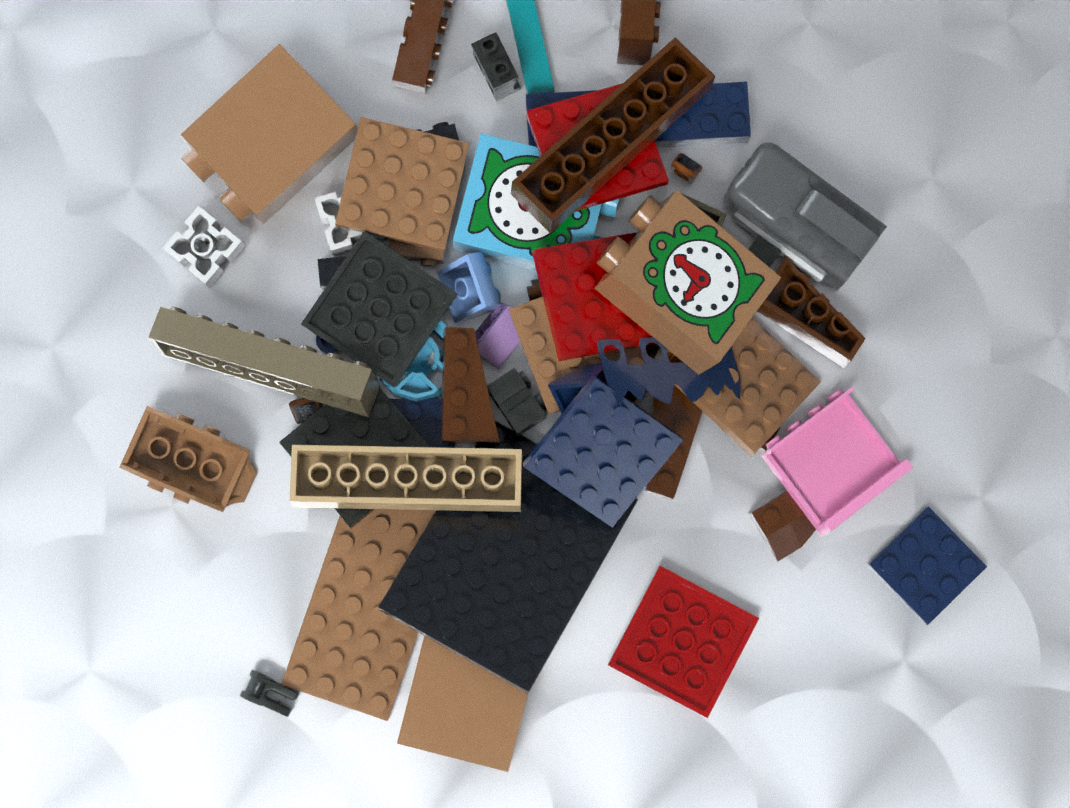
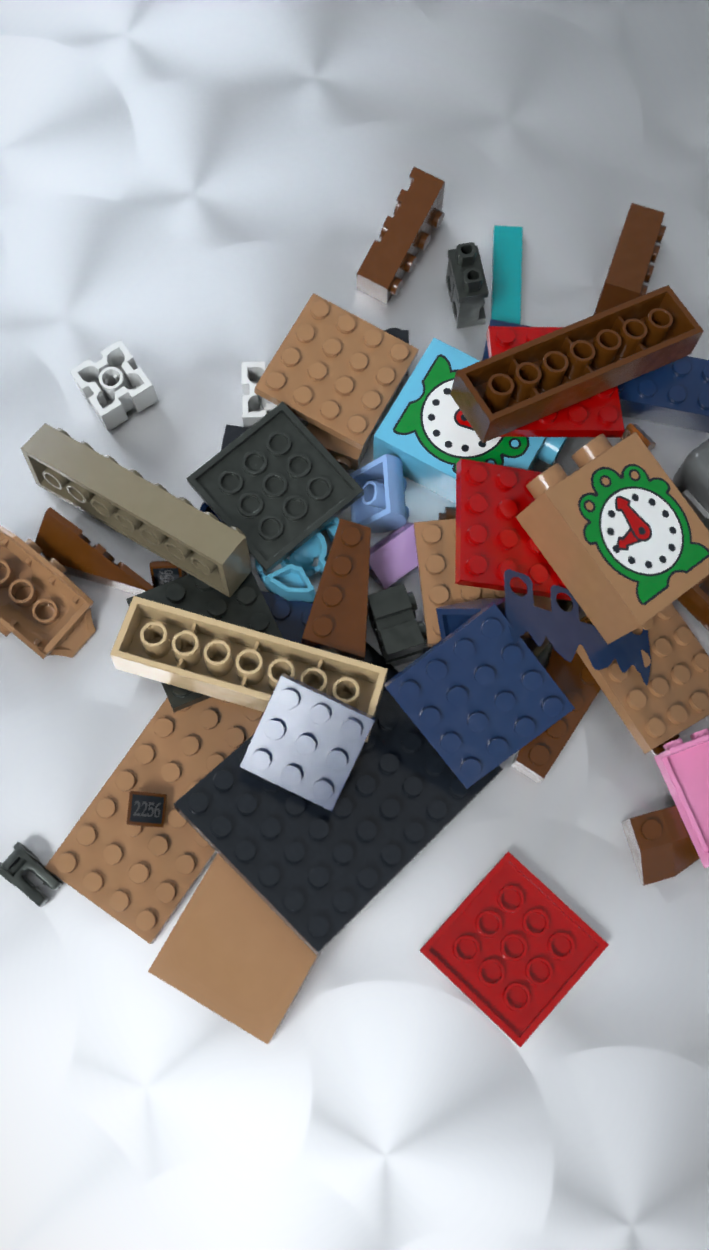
camera: 20 degrees right, 10 degrees down
medium nougat brick [181,44,357,224] -> none
none -> reddish brown wedge [35,507,154,595]
none -> slope [127,791,167,828]
none -> plate [239,673,376,811]

